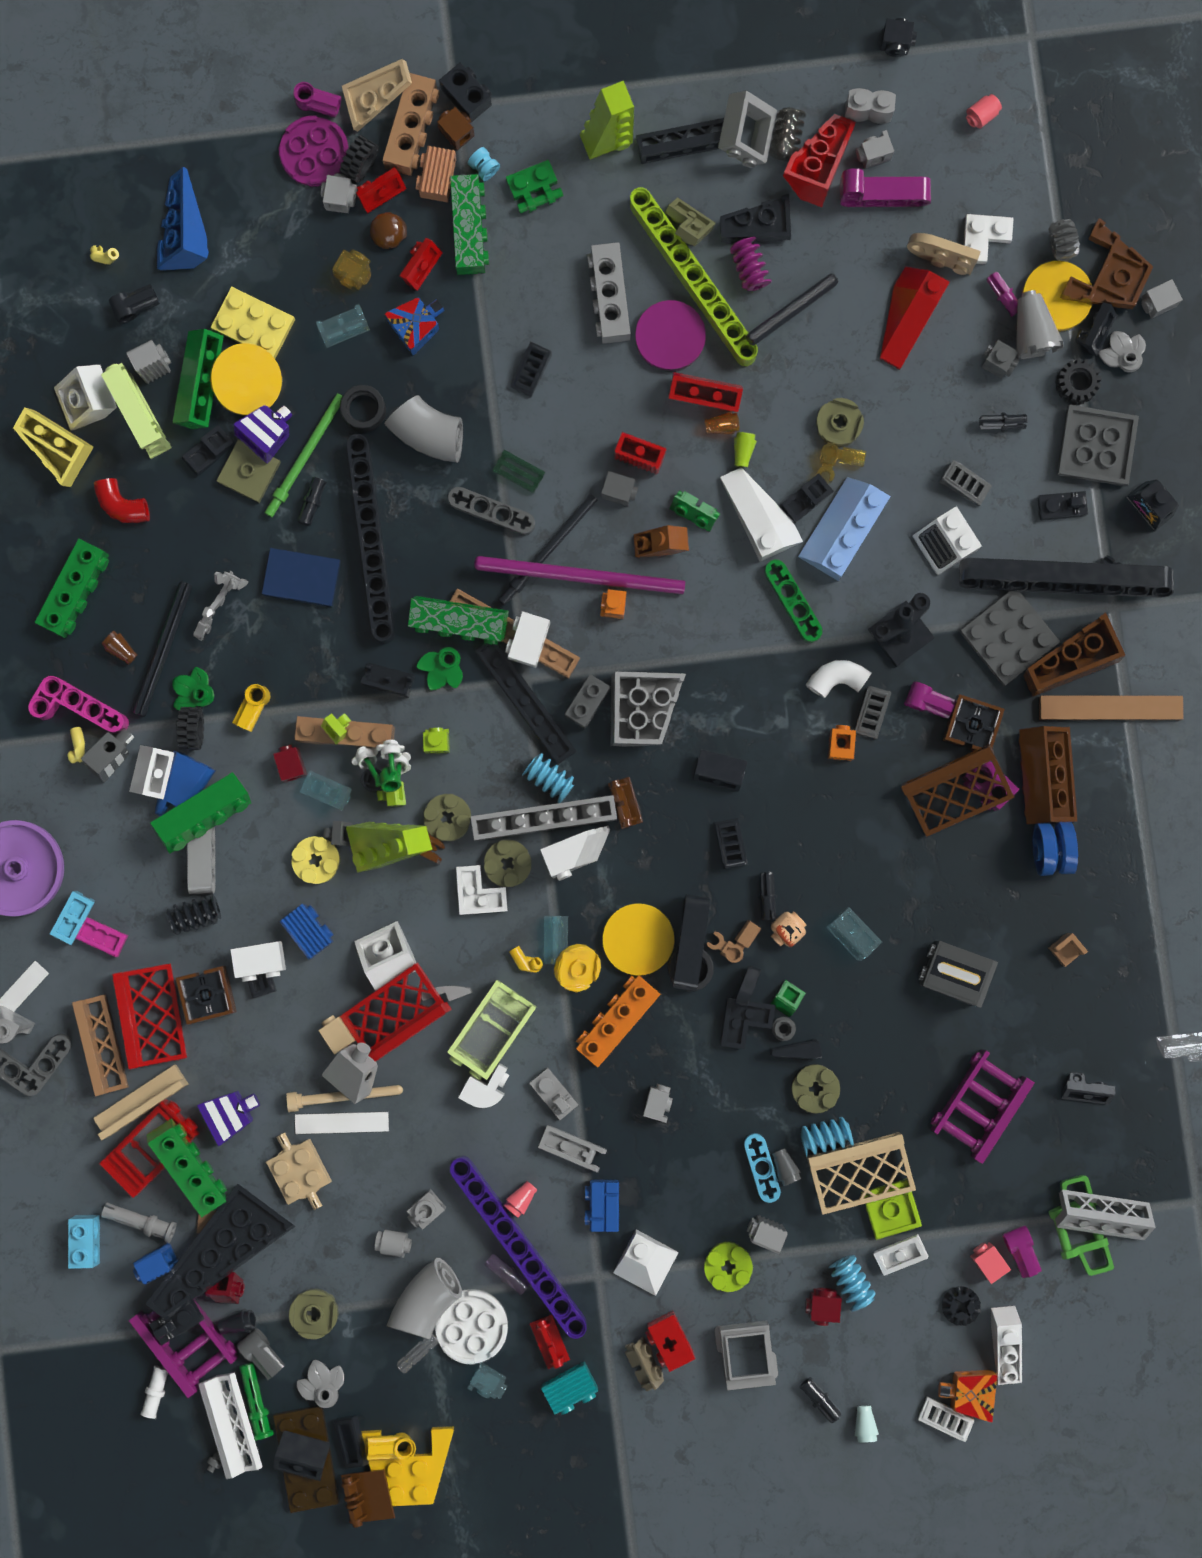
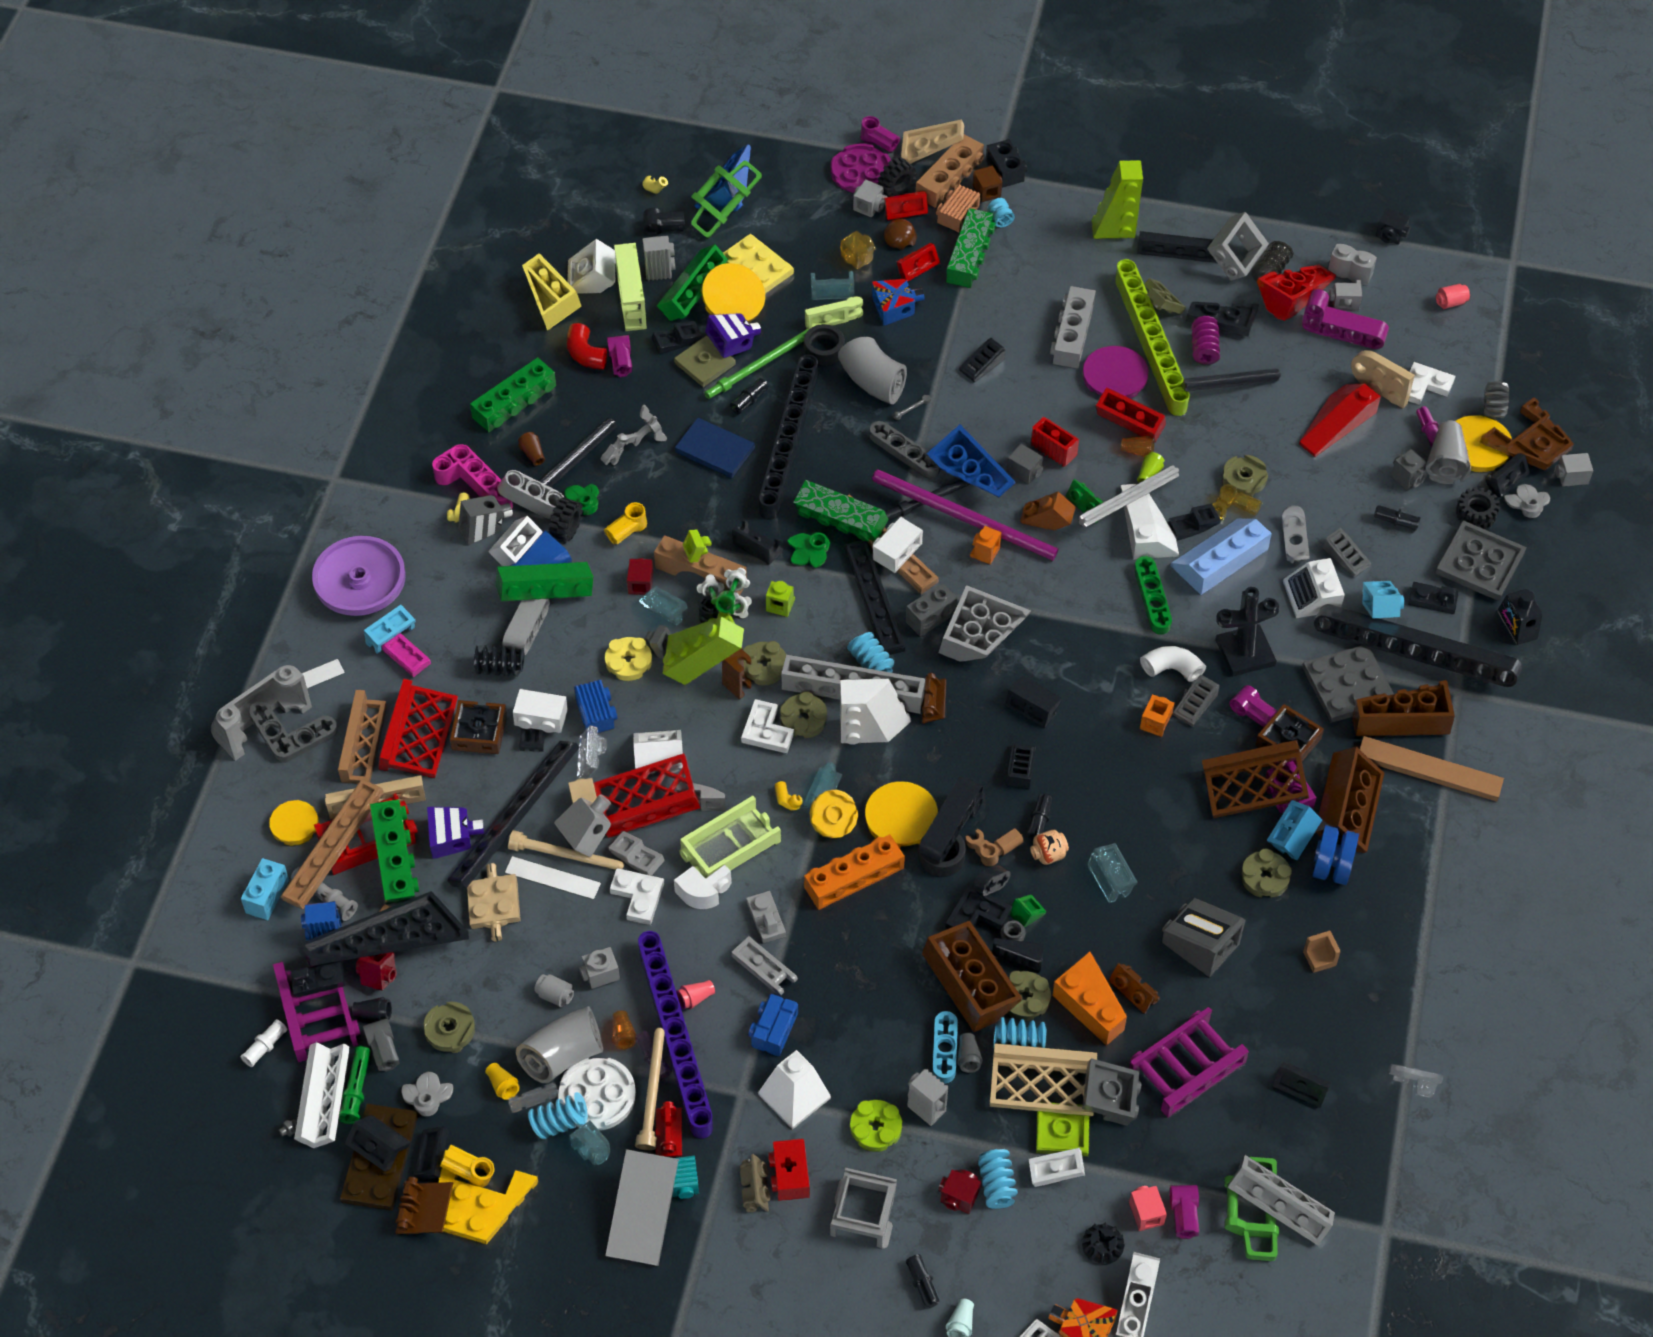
camera: 20 degrees right, 30 degrees down
clear green tile [493,450,545,494] -> none
green plate [506,160,564,214] -> none
light grey brick [643,1084,673,1123] -> none
none -> yellow tile [270,800,319,846]
none -> medium nougat tile [281,779,384,910]
none -> black tile [447,741,580,888]
none -> yellow cone [485,1063,520,1100]
none -> light grey beam [498,470,564,519]
none -> medium azure piece [528,1092,588,1139]
none -> clear hinge [577,725,607,779]
none -> light grey tile [605,1149,679,1266]
none -> magenta piece [607,335,632,377]
none -> light grey slope [608,831,665,876]
none -> white plate [610,868,664,925]
none -> clear orange cone [612,1010,637,1050]
none -> tan piece [635,1028,665,1150]
none -> bright green bar [691,161,762,238]
none -> yellowish green hinge [805,296,863,330]
none -> dark grey hinge [893,395,931,420]
none -> reddish brown slope [922,921,1022,1032]
none -> blue wedge [927,424,1016,498]
none -> orange wedge [1052,952,1127,1046]
none -> light grey axle [1078,465,1179,527]
none -> dark grey plate [1082,1058,1141,1126]
none -> reddish brown hinge [1109,963,1160,1014]
none -> olive plate [1241,849,1292,898]
none -> dark azure hinge [1267,800,1322,860]
none -> light grey piece [1282,506,1310,563]
none -> medium azure brick [1362,581,1404,618]

